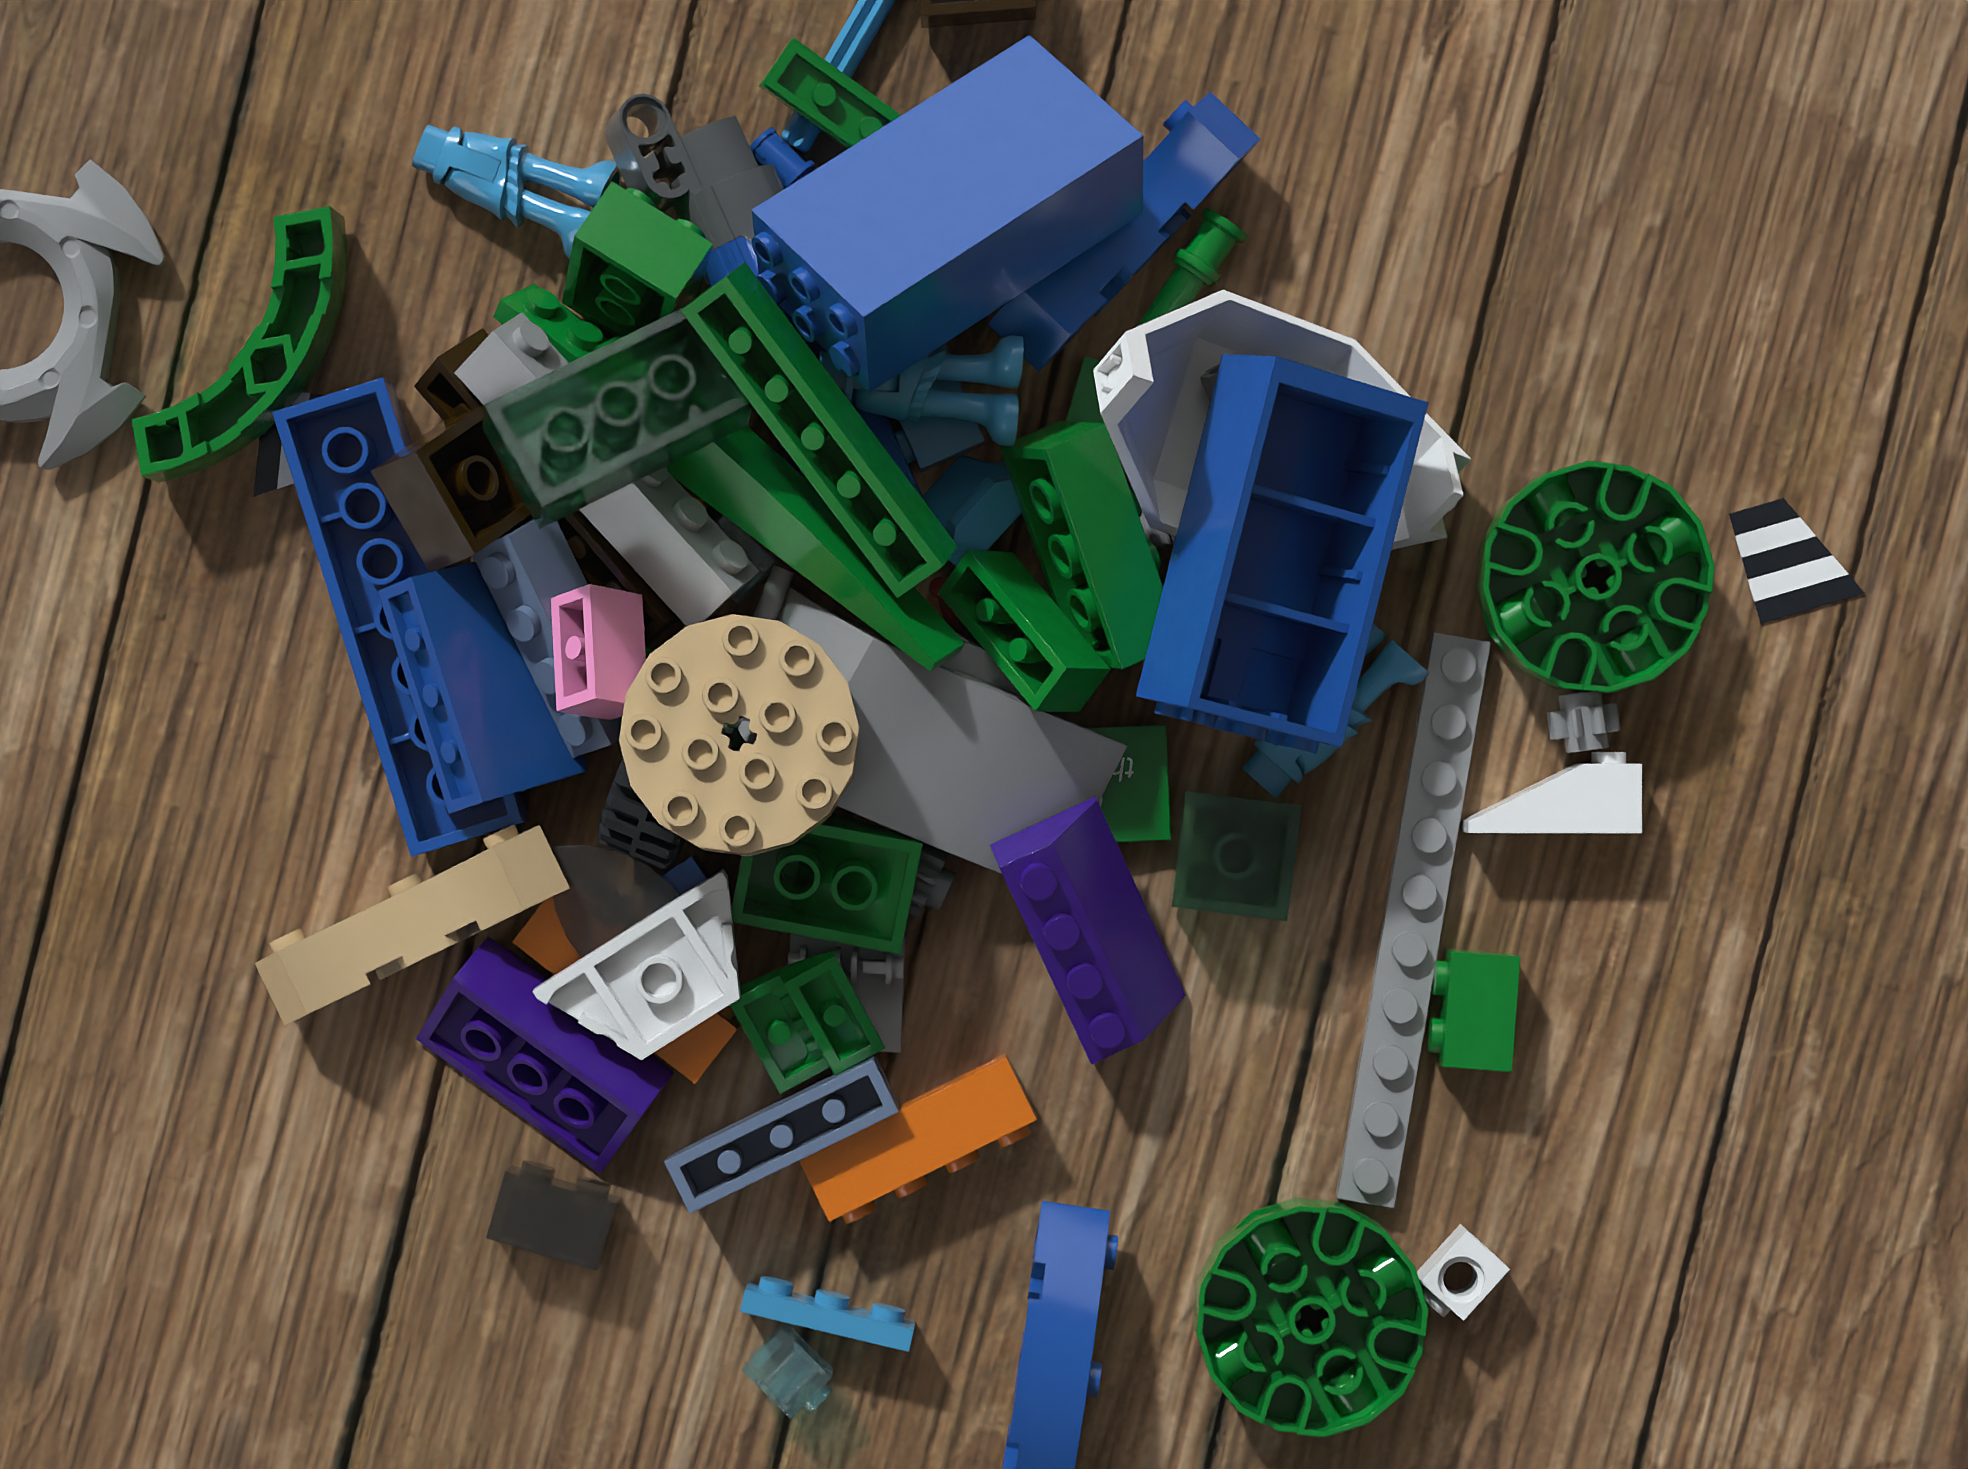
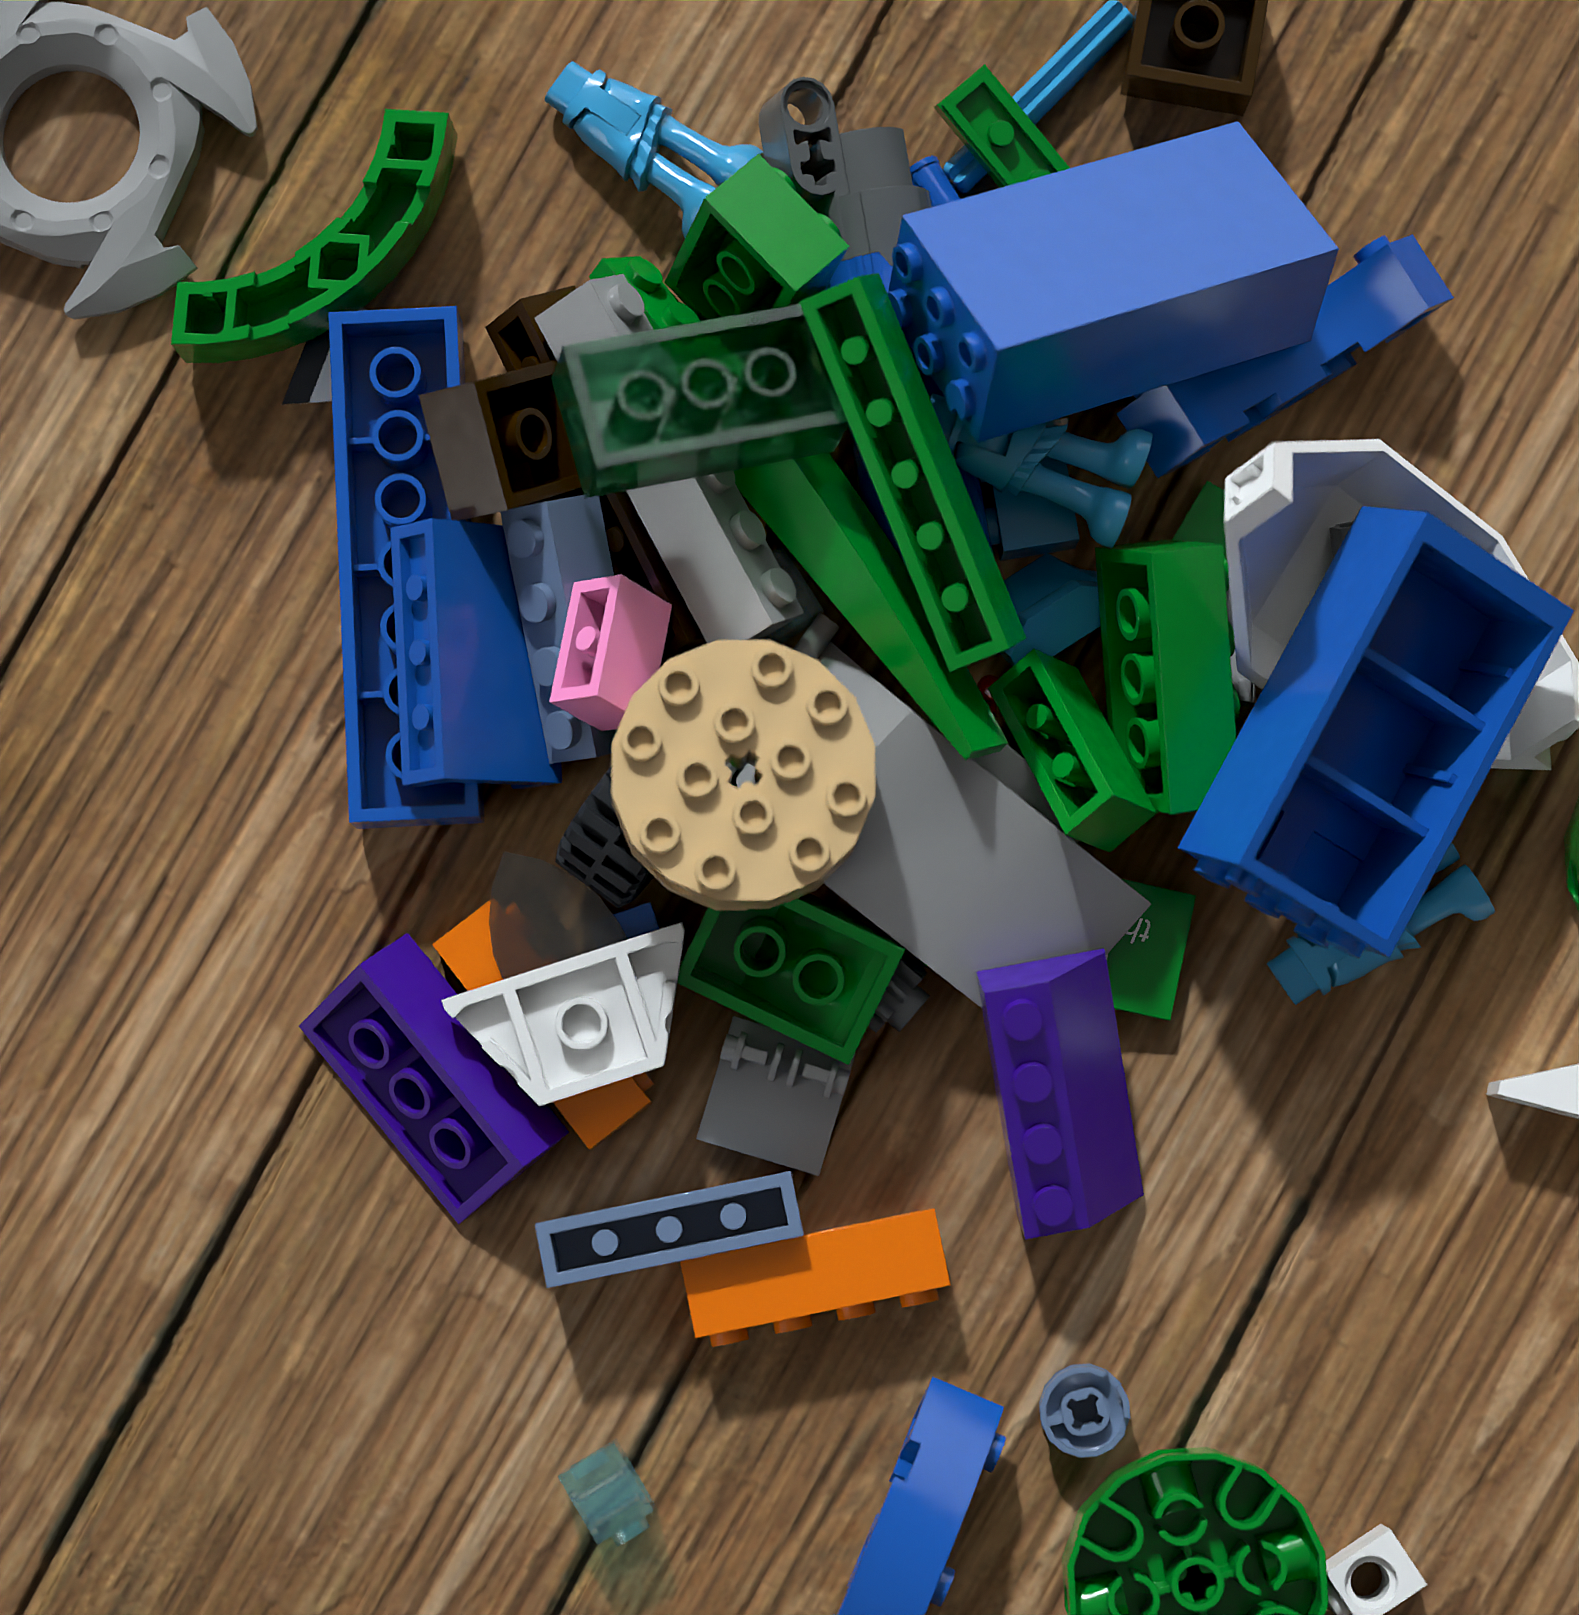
camera: 10 degrees right, 5 degrees down
tan brick [255,824,570,1026] -> none
clear smoke brick [486,1160,621,1270] -> none
green slope [730,951,885,1094] -> none
dark azure plate [740,1276,915,1352] -> none
green pin [1136,207,1248,327] -> none
clear green brick [1169,790,1302,921] -> none
light grey plate [1335,633,1491,1208] -> none
green brick [1428,948,1521,1072] -> none
none -> sand blue wheel [1039,1363,1130,1458]

